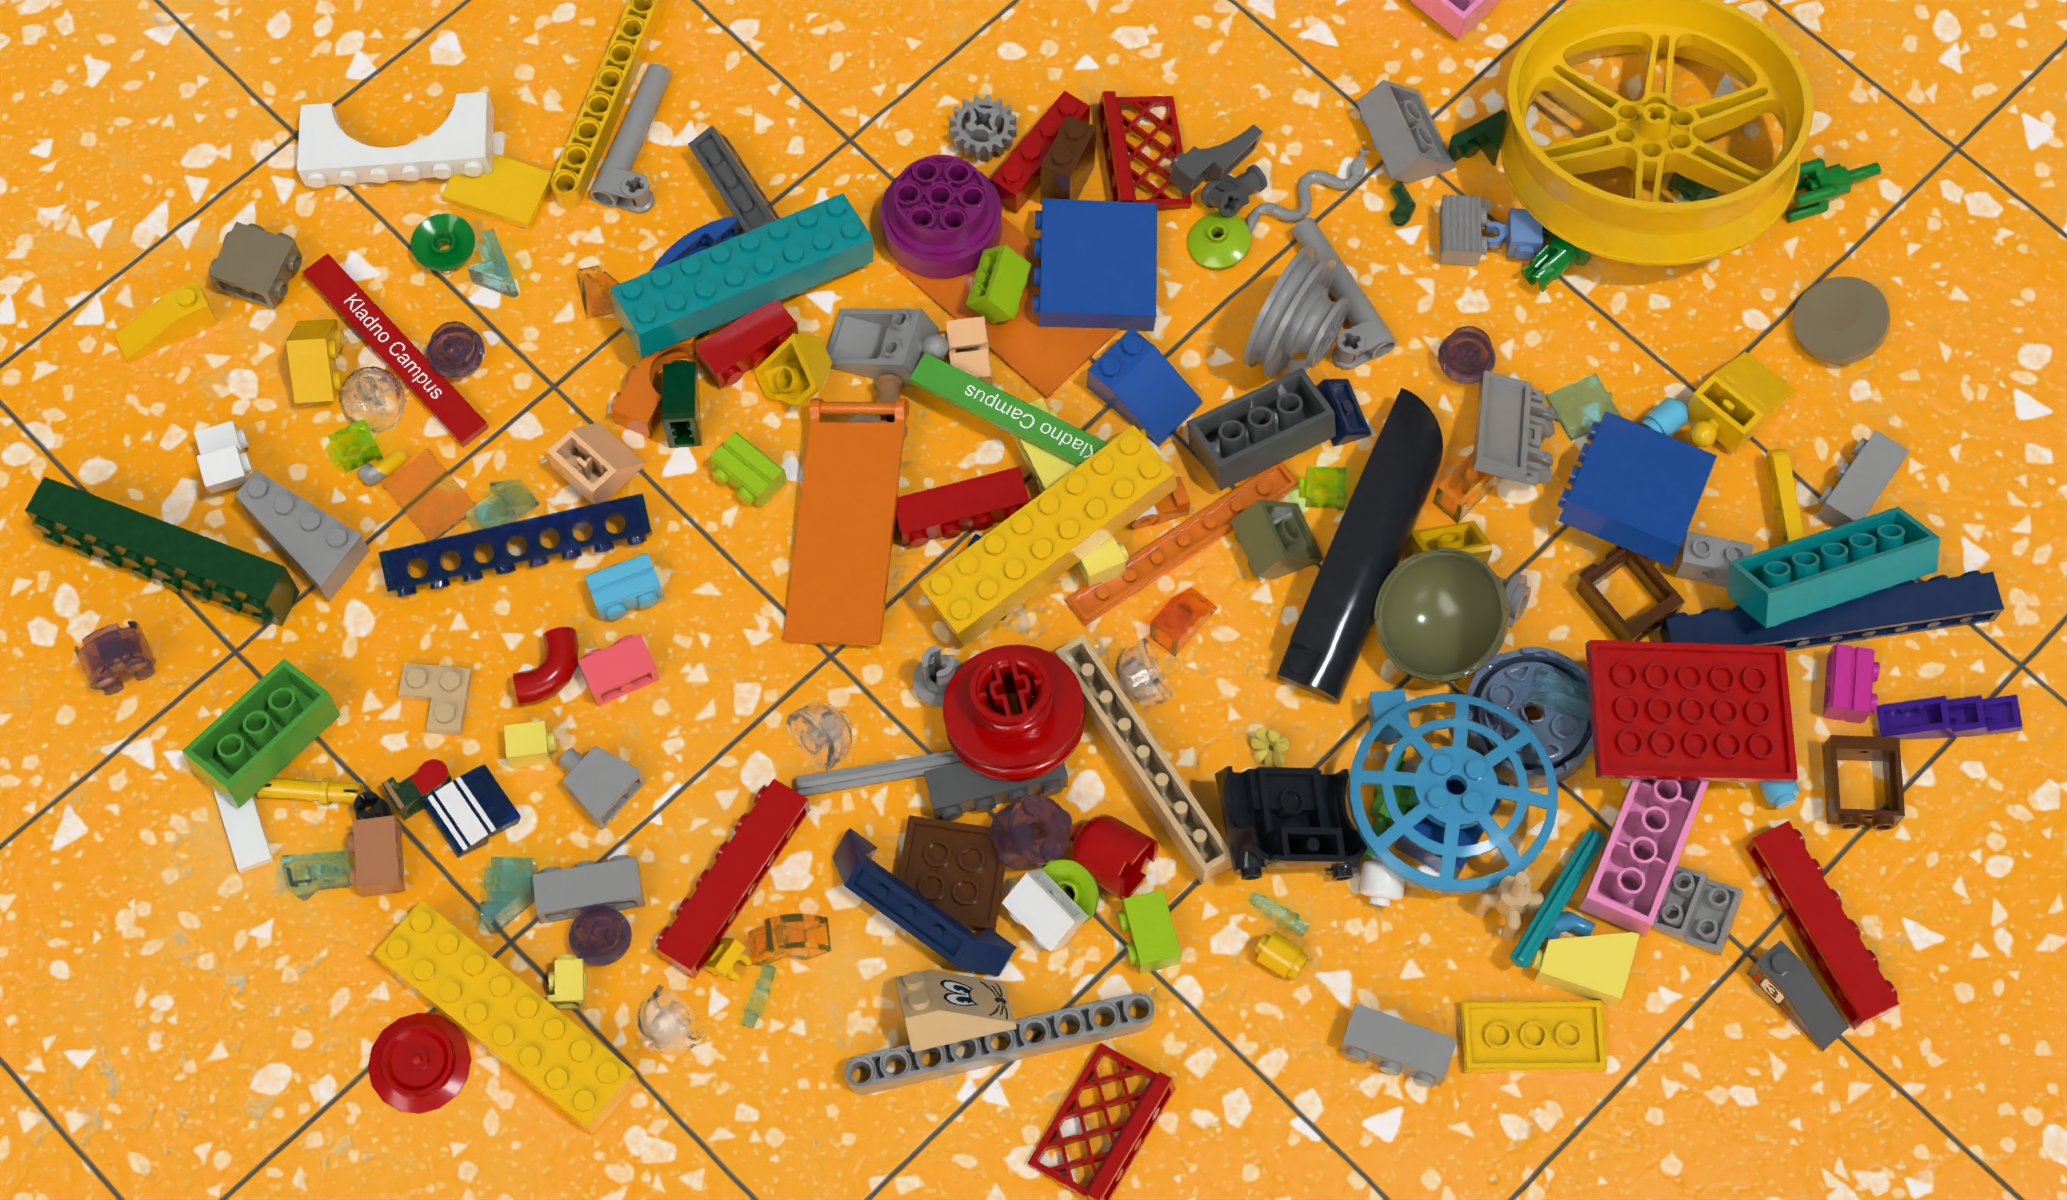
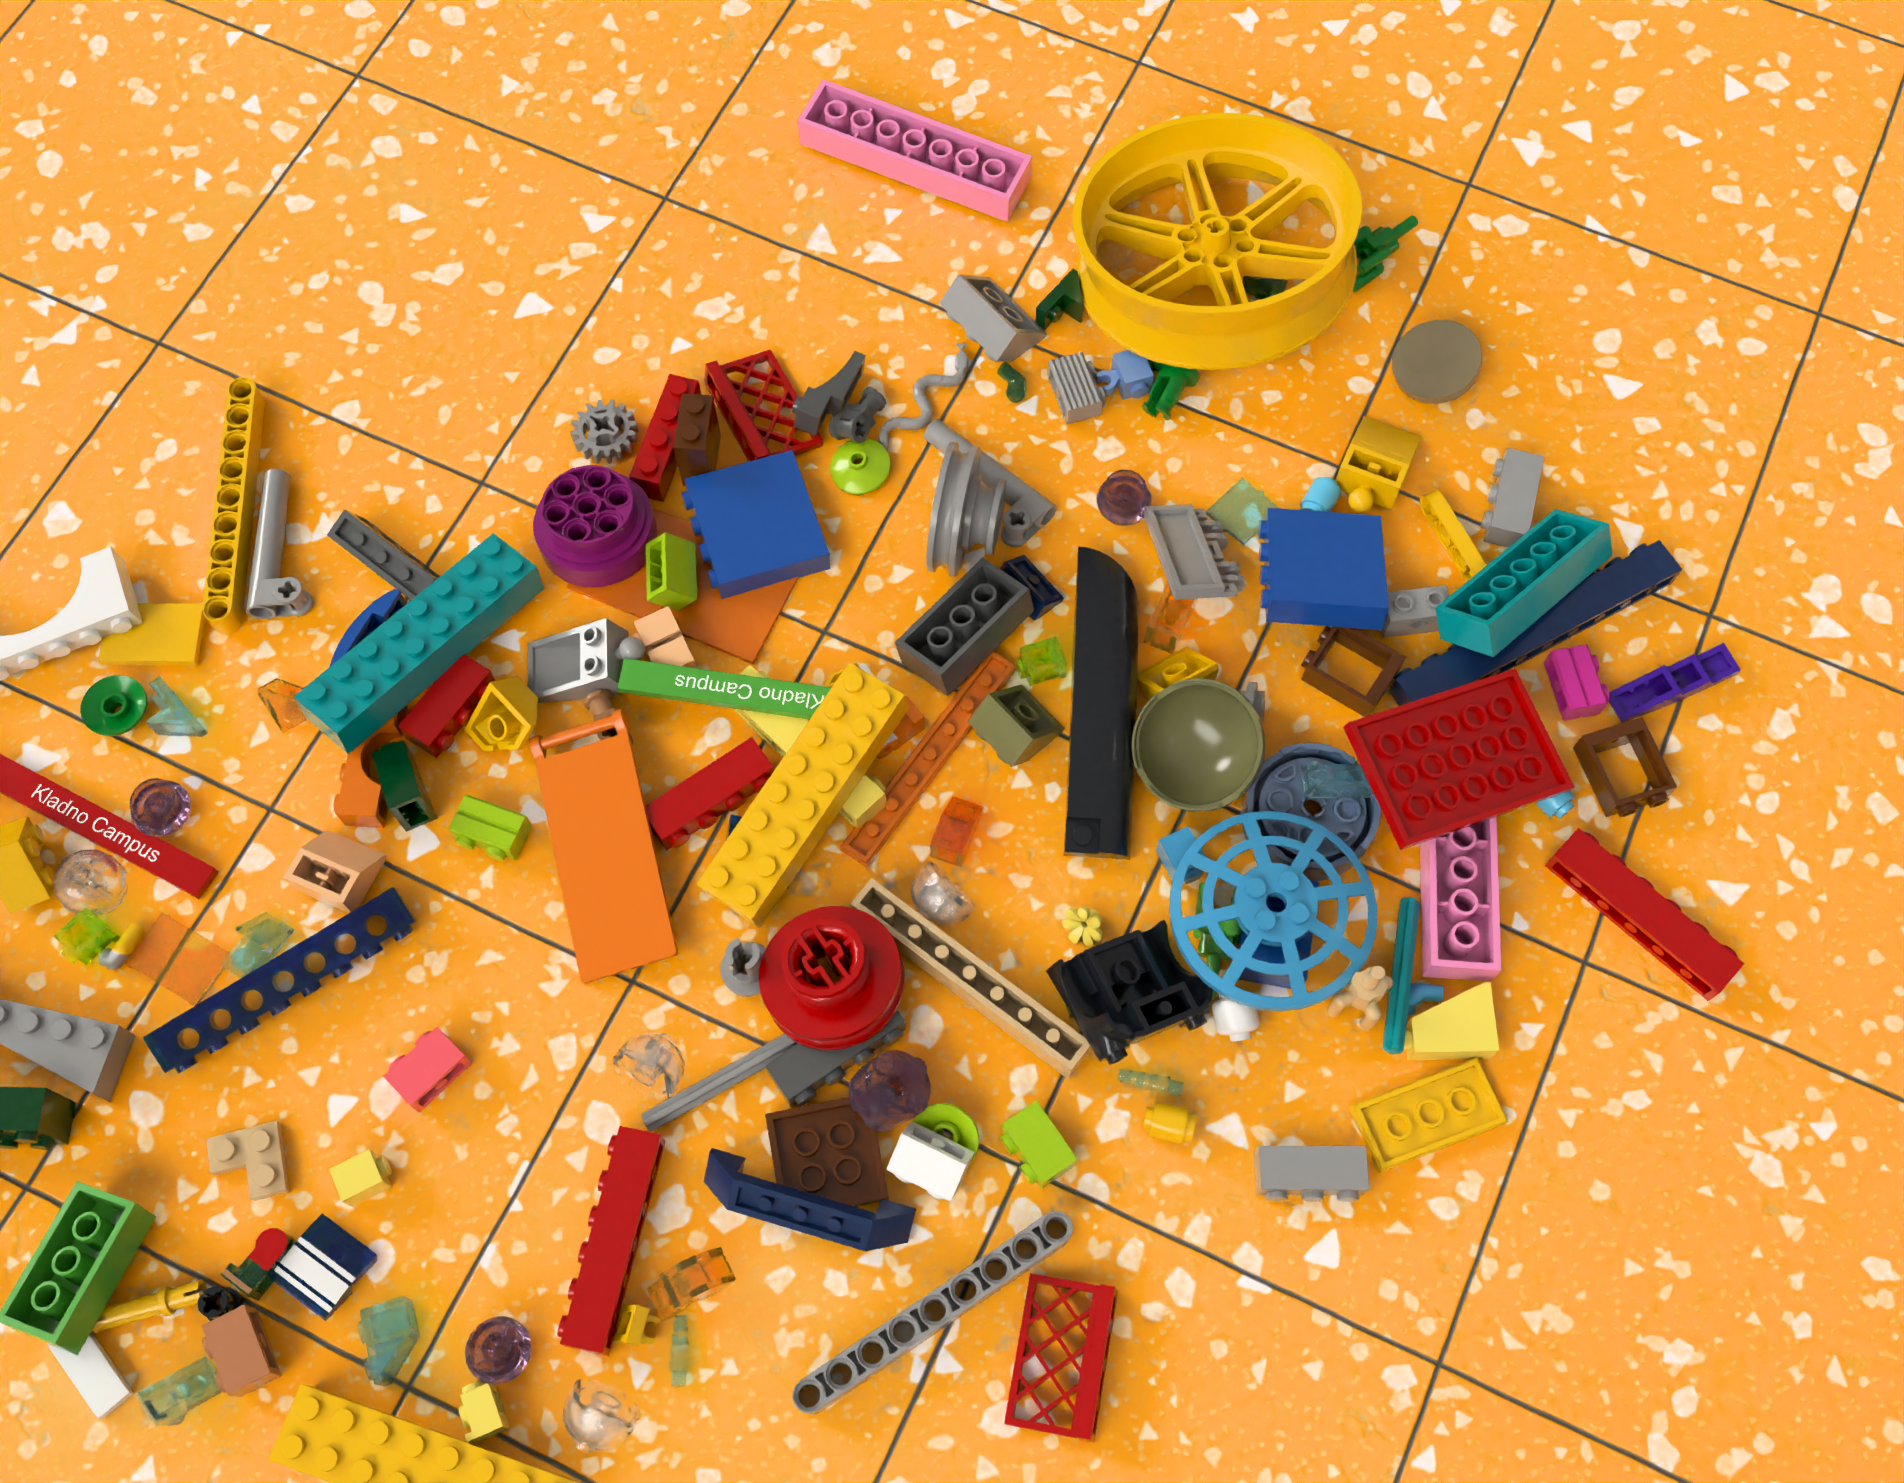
camera: 20 degrees left, 0 degrees up
red cylinder [513,627,579,706] -> none
light grey brick [532,855,645,924] -> none
light grey torso [559,746,645,831] -> none
medium azure brick [584,552,664,621] -> none
tan slope [895,970,1017,1052] -> none
red cylinder [1070,814,1159,899] -> none
blue slope [1087,327,1203,447] -> none
light grey slope [1651,865,1744,956] -> none
dark grey slope [1747,940,1848,1052] -> none

